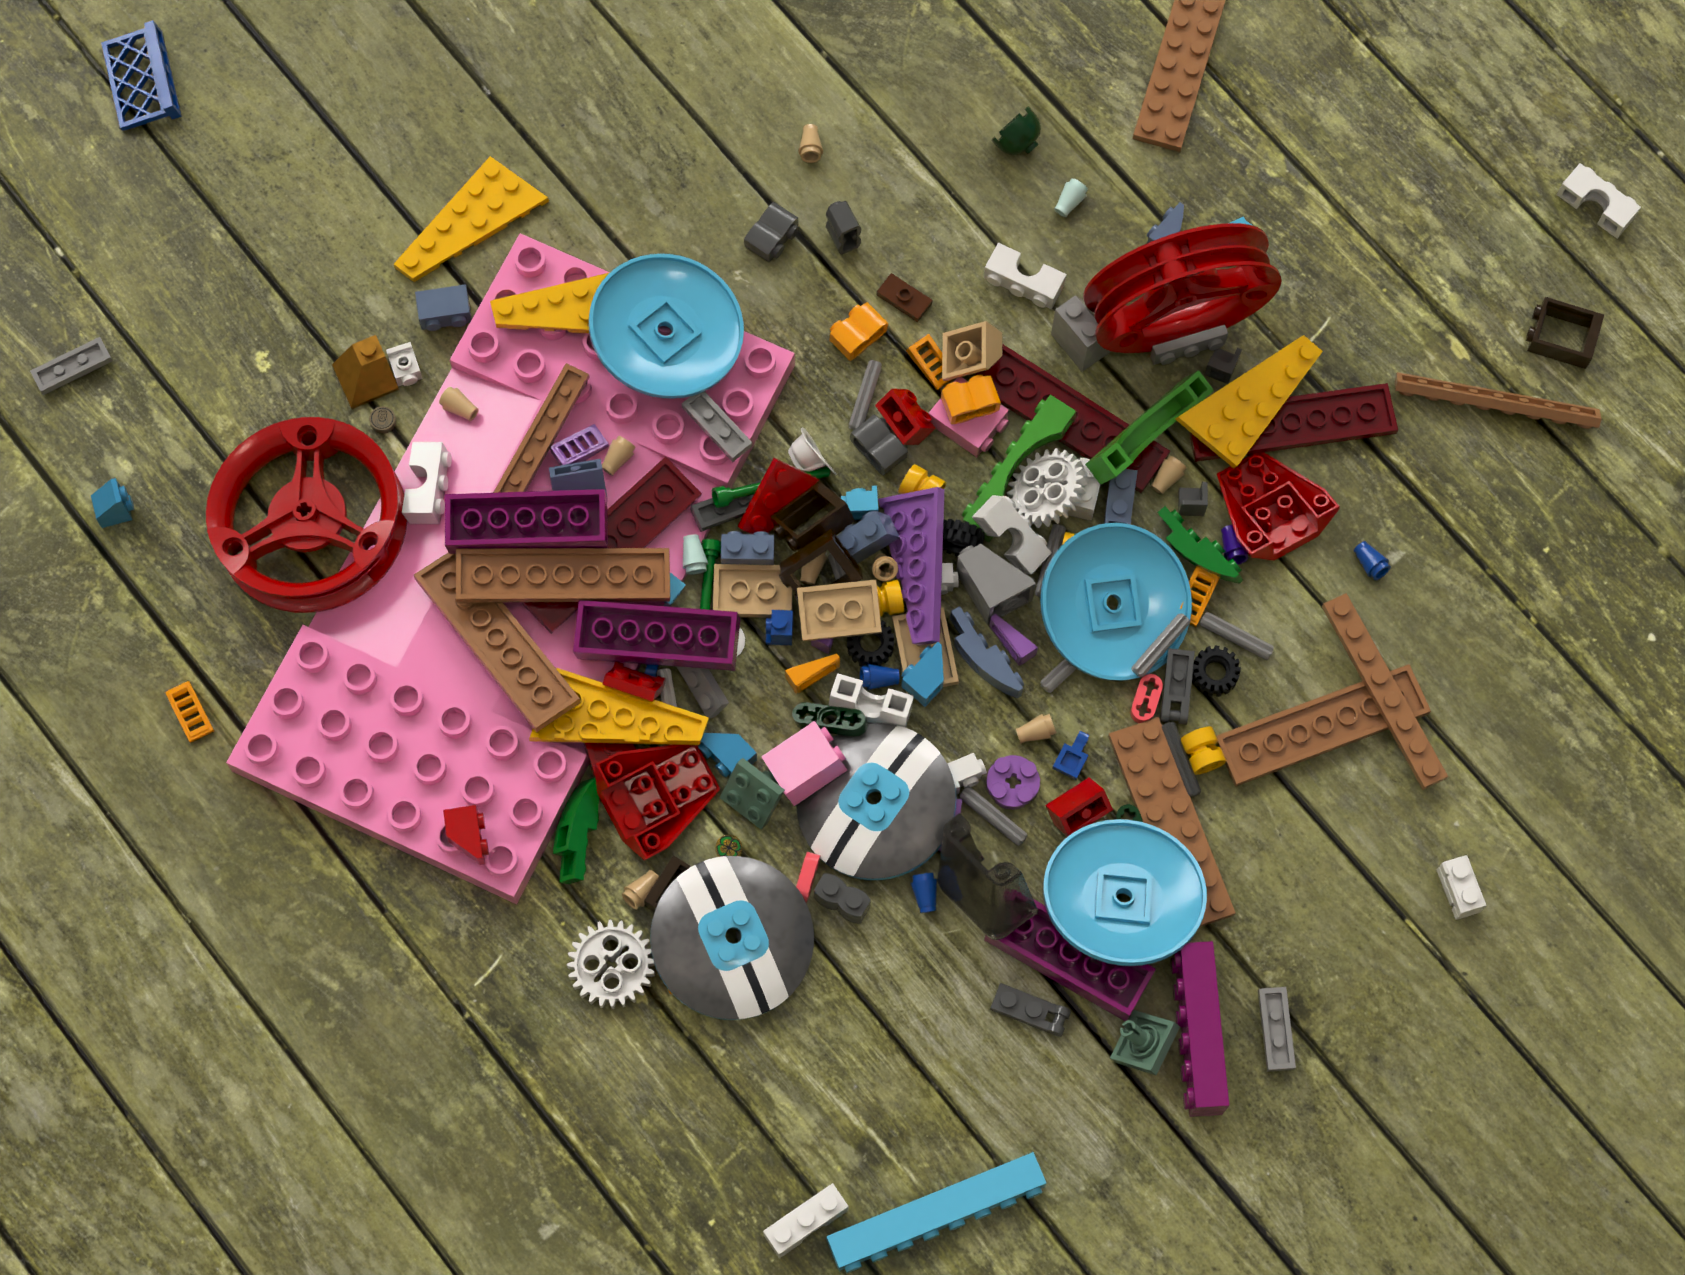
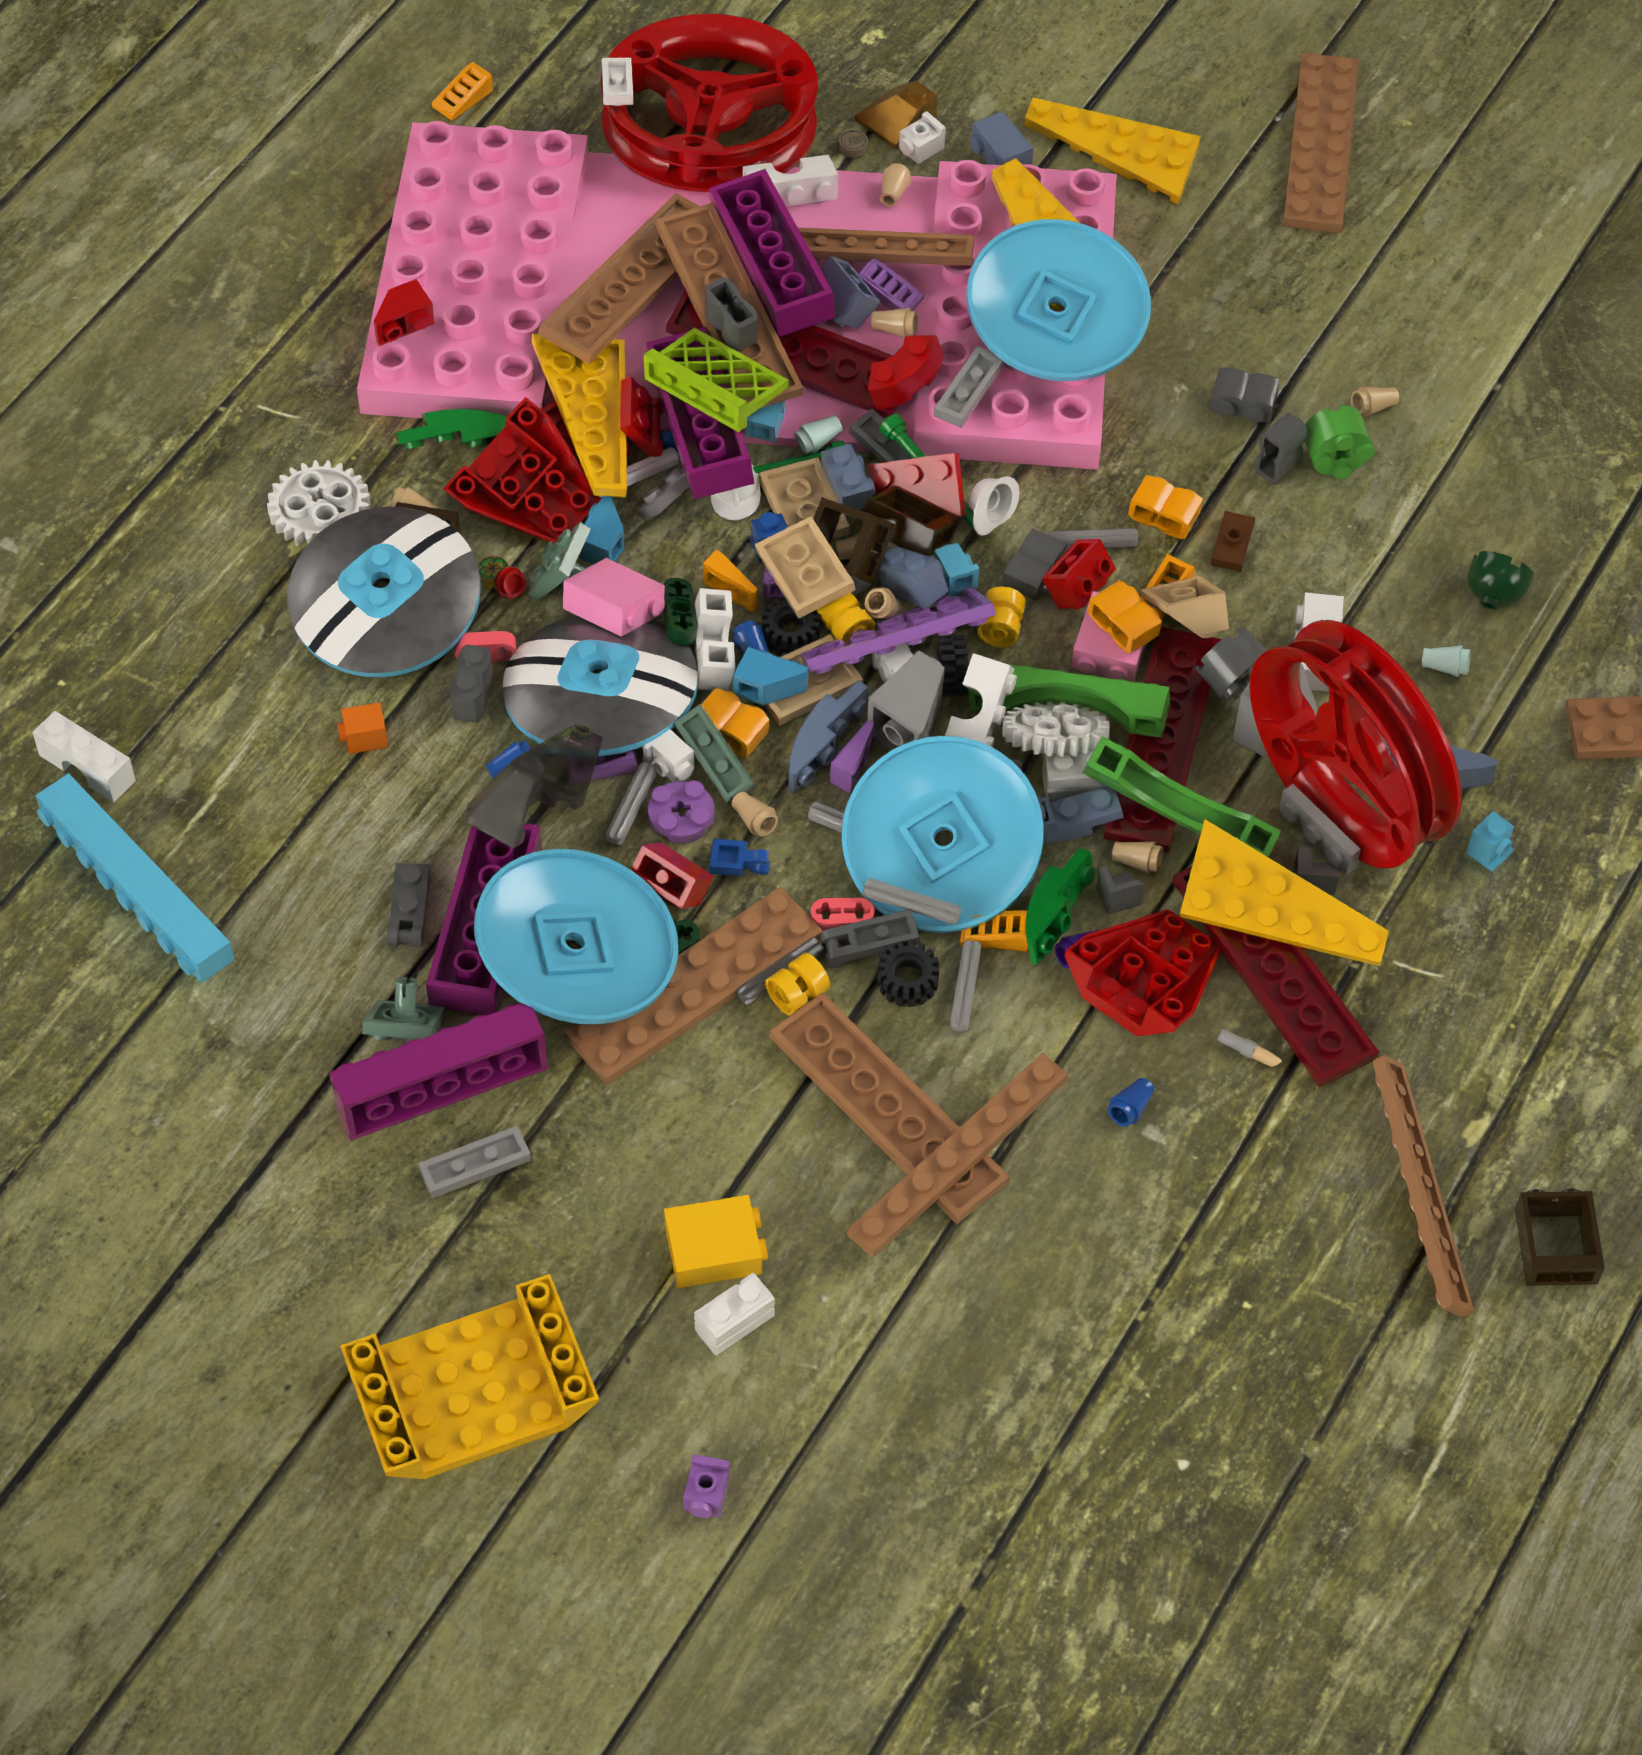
camera: 70 degrees right, 15 degrees down
none -> orange brick [337,702,388,754]
none -> yellow slope [340,1274,599,1479]
none -> red plate [495,567,526,599]
none -> white plate [602,58,633,106]
none -> lime fence [644,328,789,432]
none -> yellow brick [664,1195,768,1289]
none -> sand green tile [674,704,756,804]
none -> medium lavender brick [683,1454,730,1518]
none -> light orange brick [701,688,769,759]
none -> dark grey brick [704,277,758,352]
none -> red brick [868,335,944,409]
none -> dark grey brick [1195,626,1266,700]
none -> light grey piece [1217,1029,1282,1067]
none -> medium nougat plate [1283,53,1359,233]
none -> bright green brick [1305,405,1375,480]

